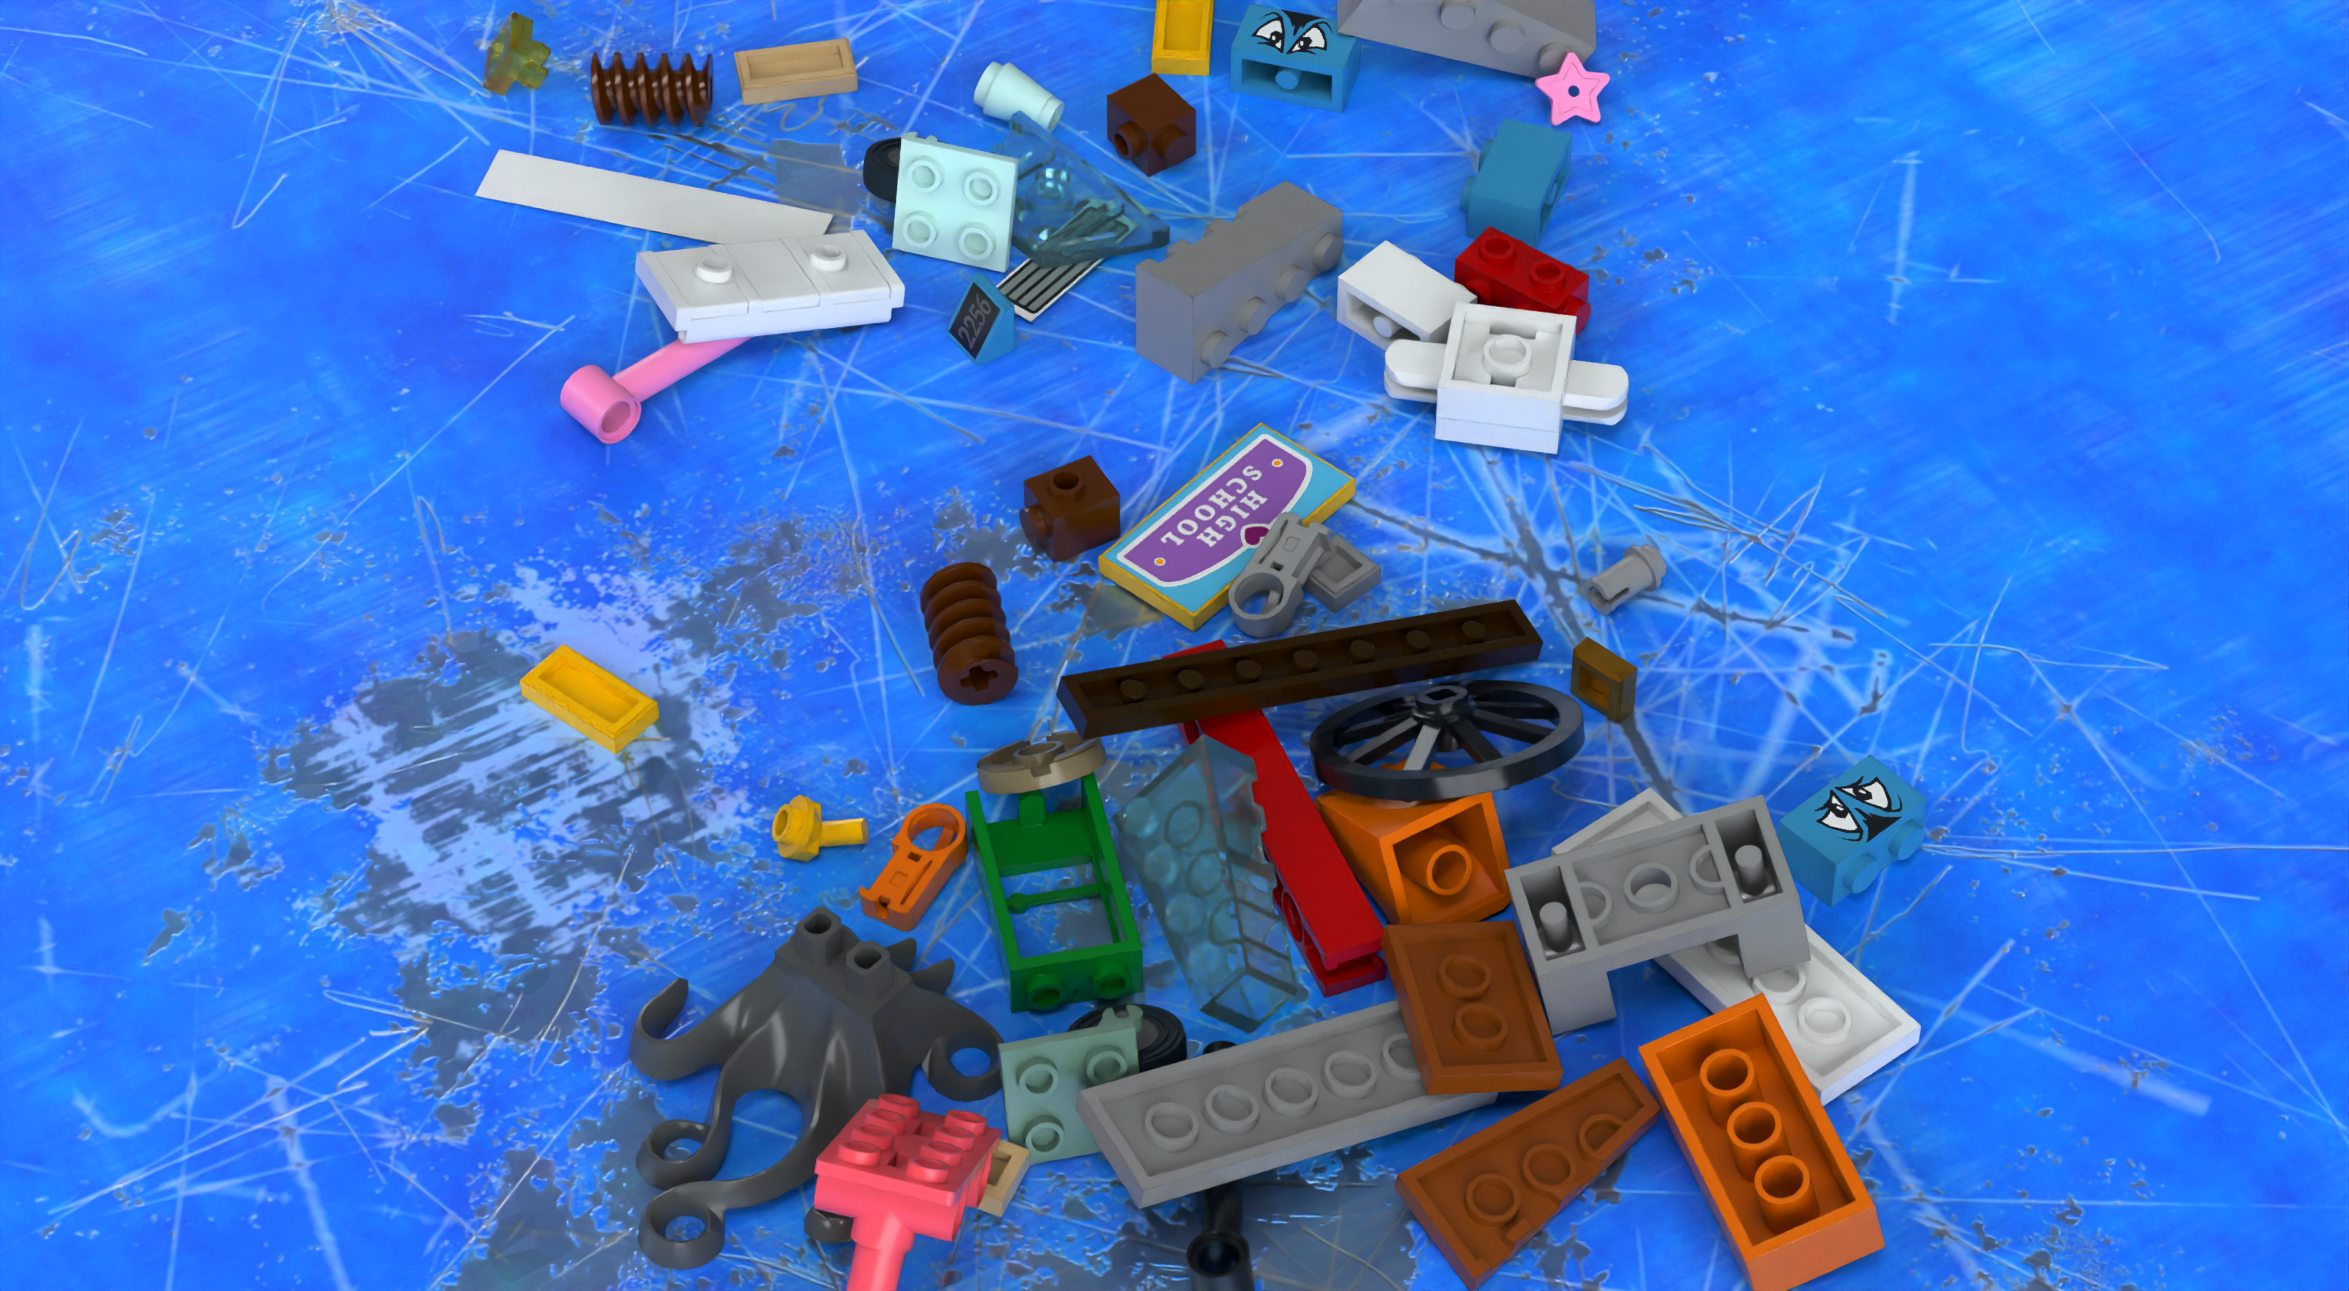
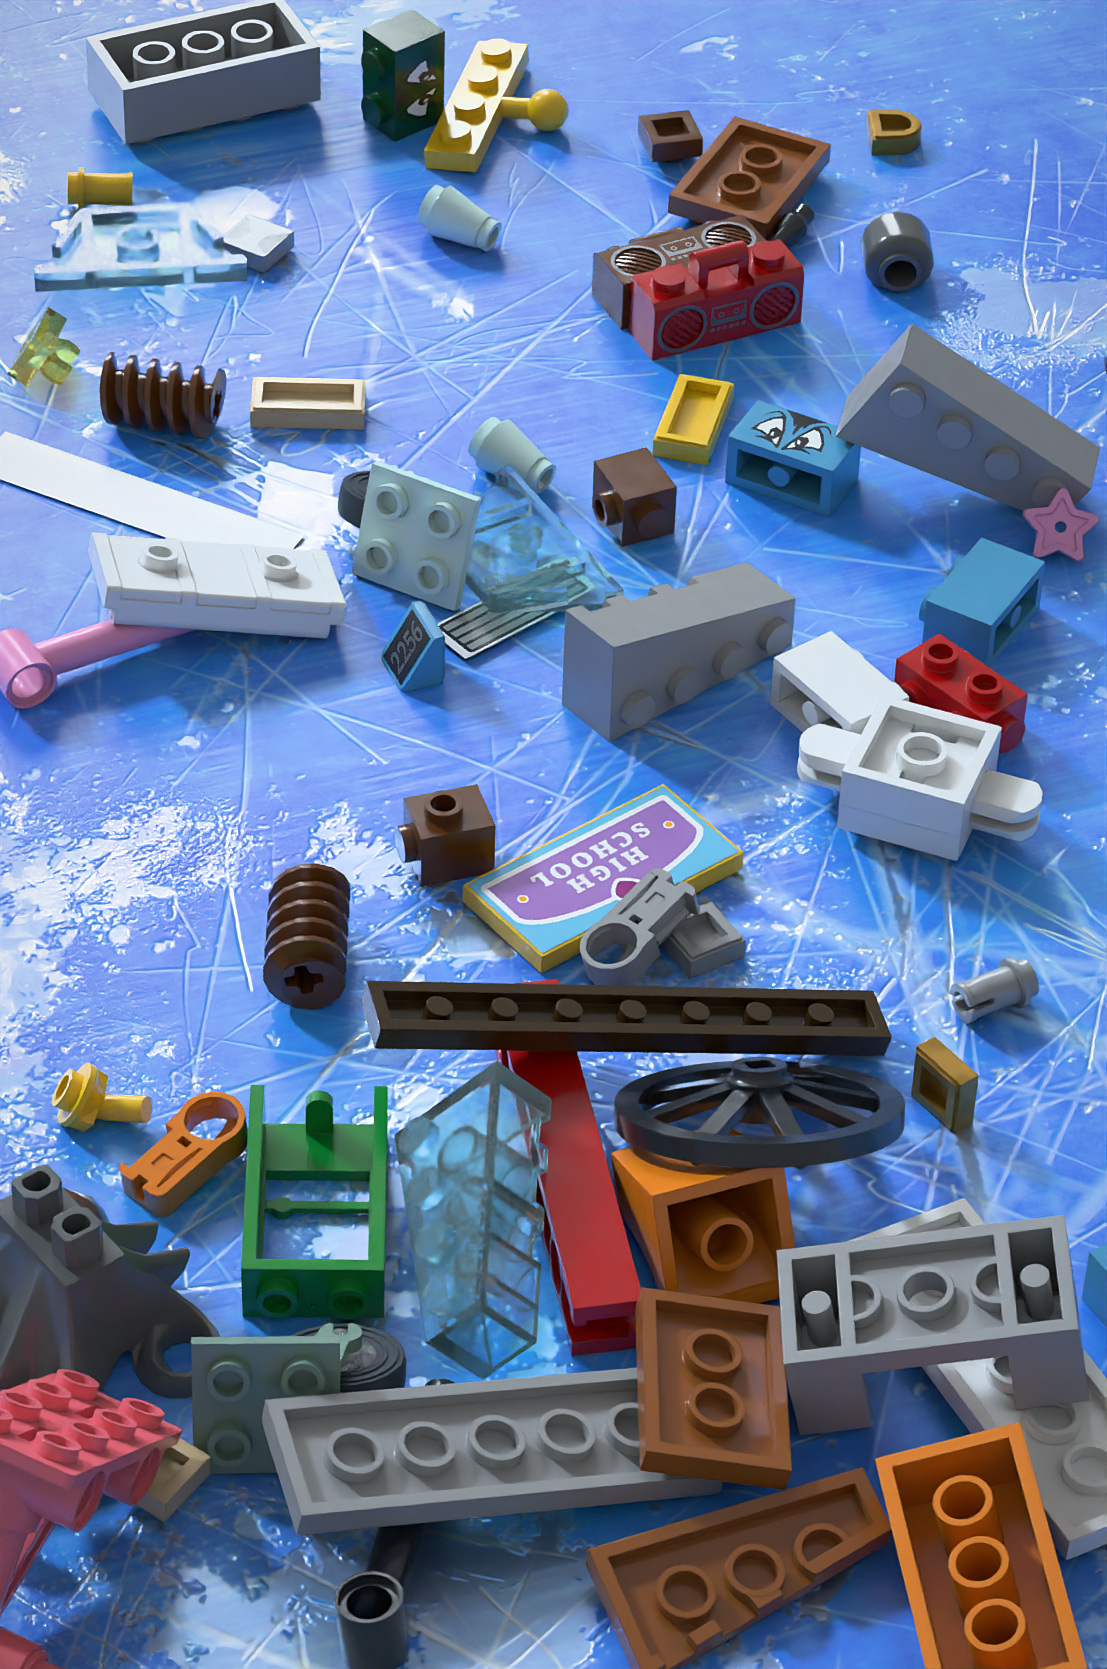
camera: 10 degrees right, 5 degrees down
dark tan tile [977,730,1107,794] -> none

